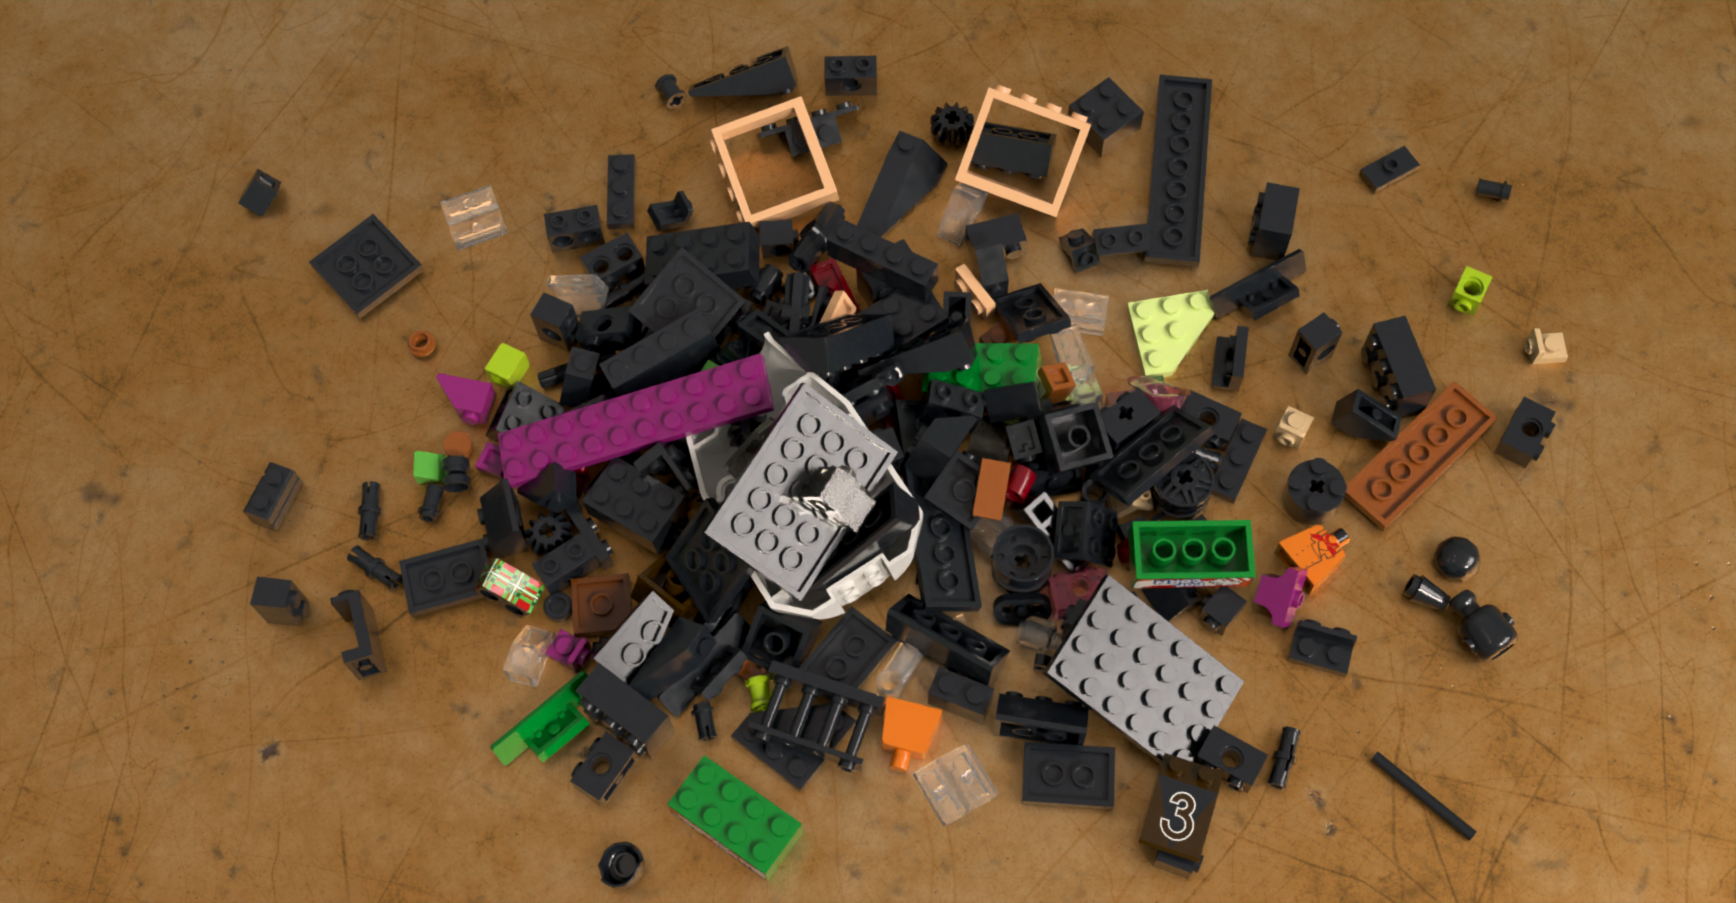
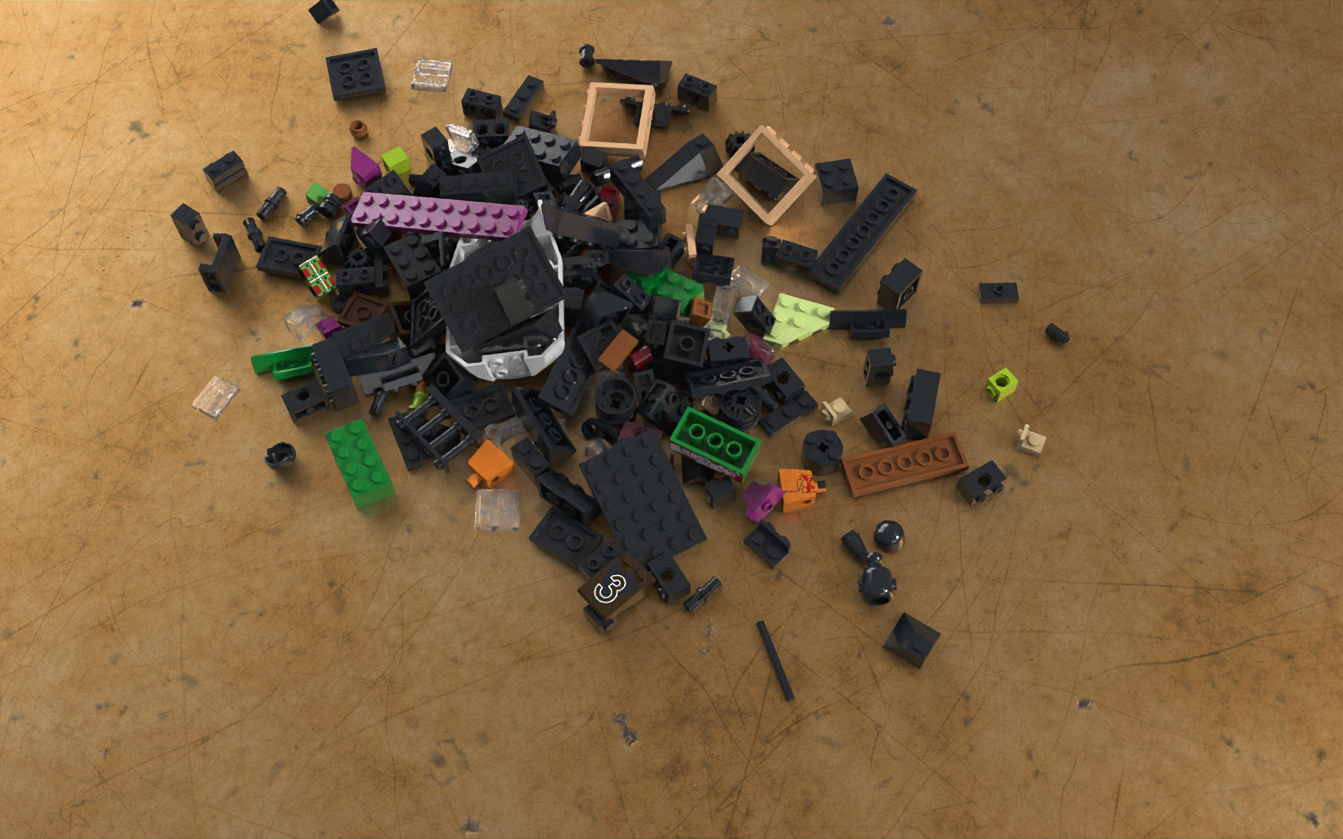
camera: 25 degrees right, 5 degrees down
black bracket [1211,326,1249,391] -> none
none -> clear plate [191,375,240,420]
none -> black brick [579,539,624,581]
none -> black brick [732,296,776,336]
none -> black slope [883,612,941,669]

